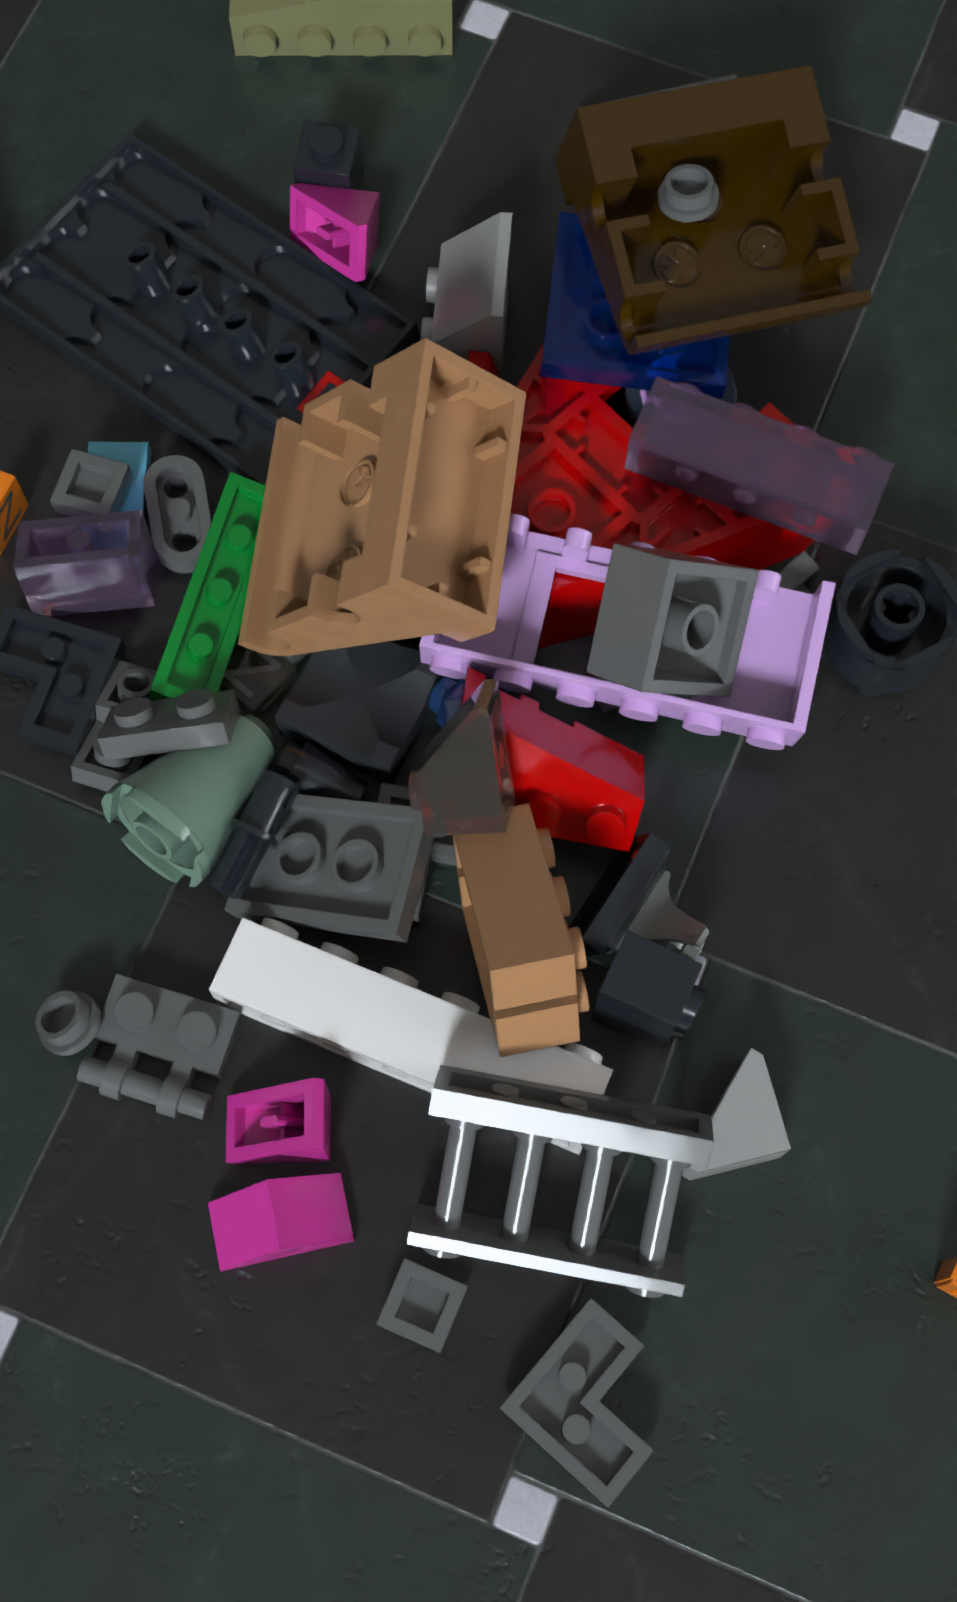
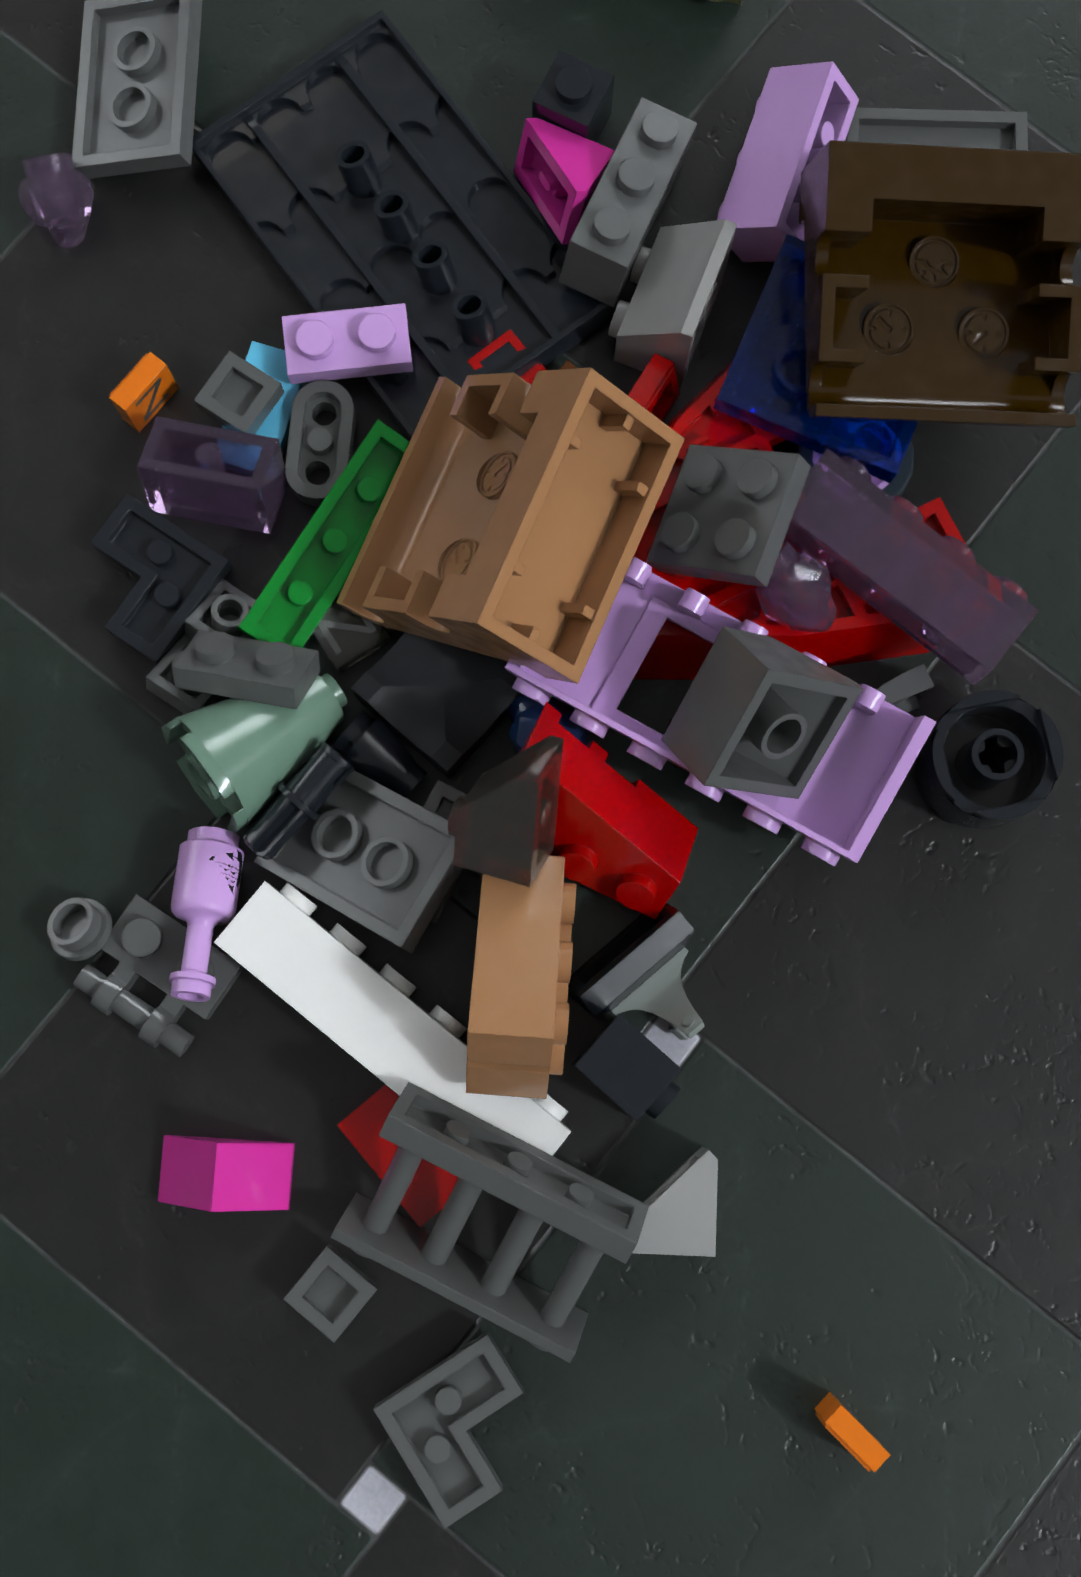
camera: 15 degrees right, 10 degrees up
dark pink slope [226,1078,331,1164] -> none
dark grey plate [658,164,719,223] -> none
none -> lavender piece [169,826,244,1002]
none -> lavender plate [282,303,413,384]
none -> red tile [337,1084,458,1227]
none -> dark grey brick [558,97,697,308]
none -> dark grey plate [646,444,811,587]
none -> lavender brick [717,61,859,262]
none -> clear purple rock [755,540,837,632]

